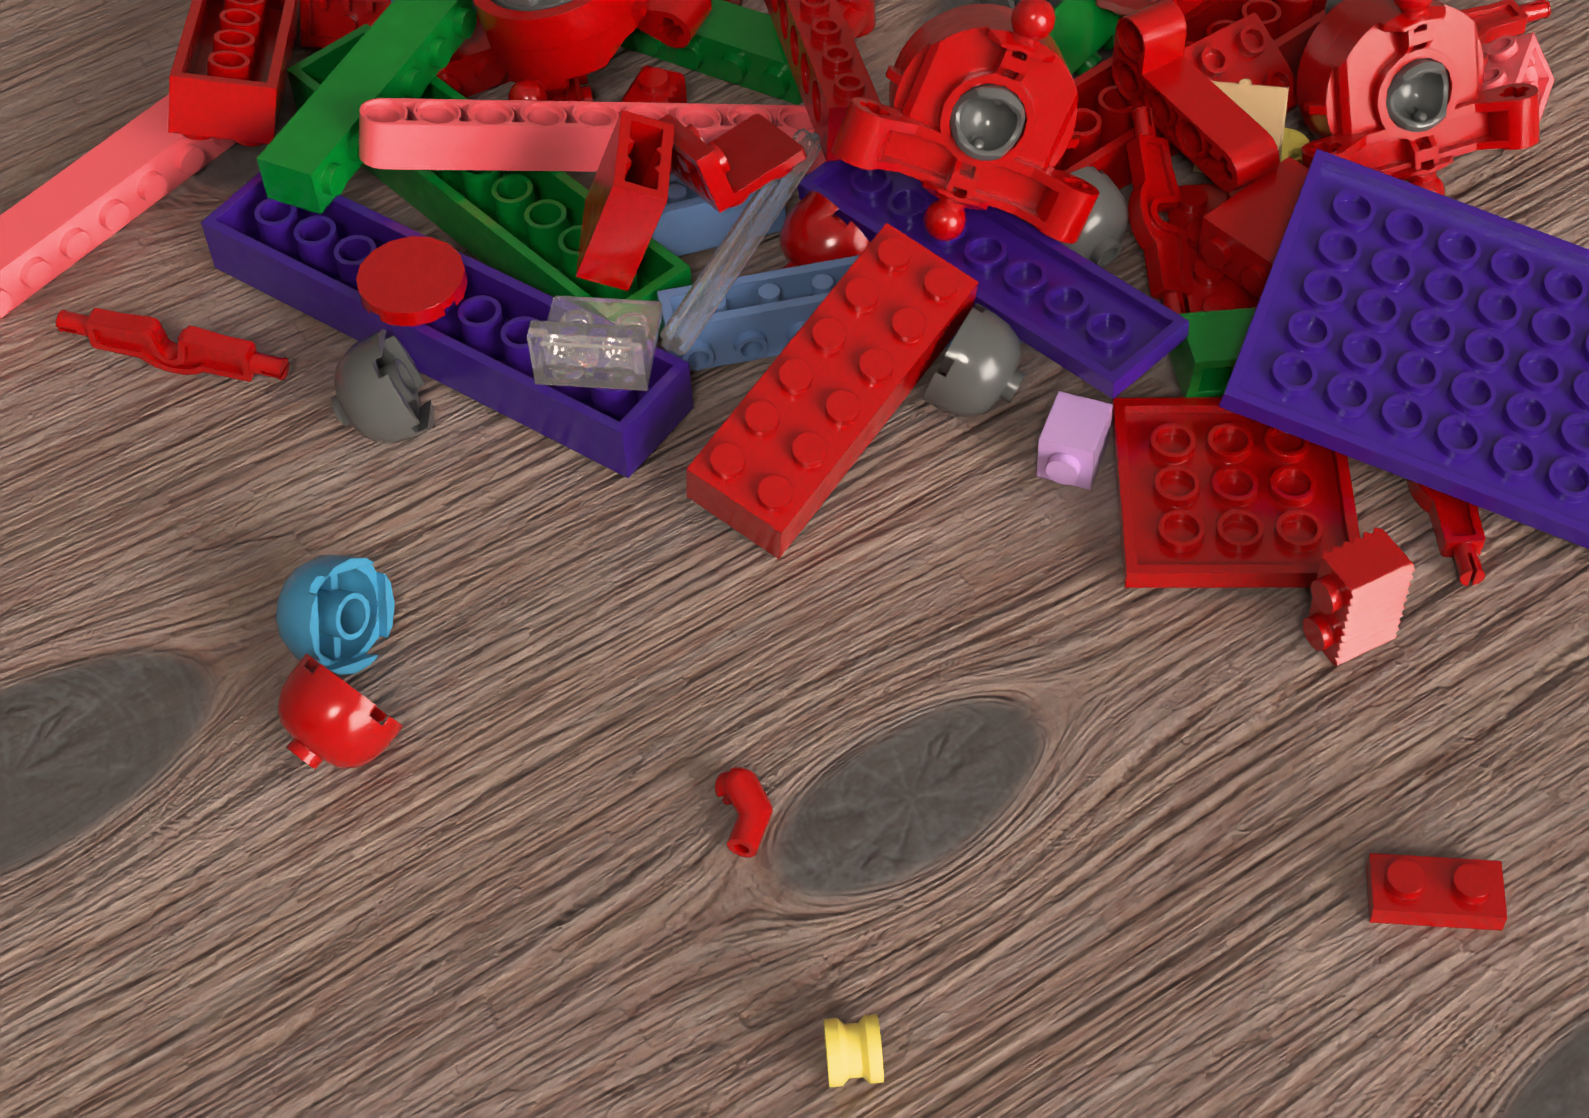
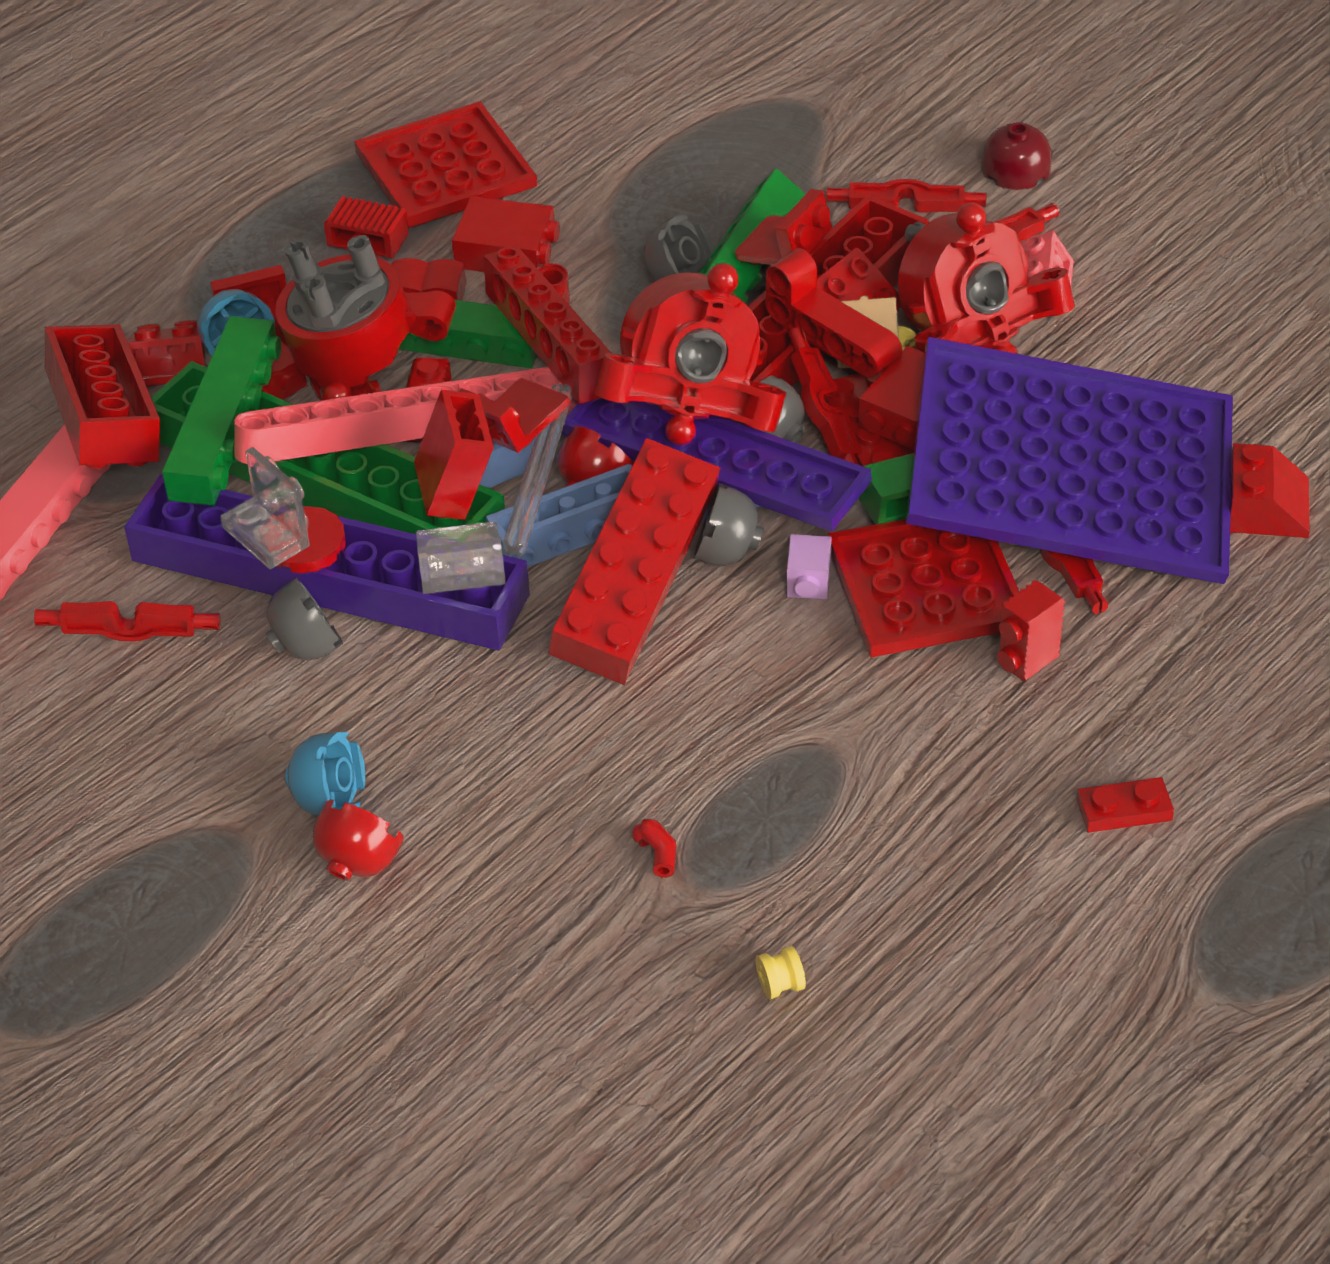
camera: 15 degrees left, 5 degrees down
none -> clear bracket [220,447,310,569]

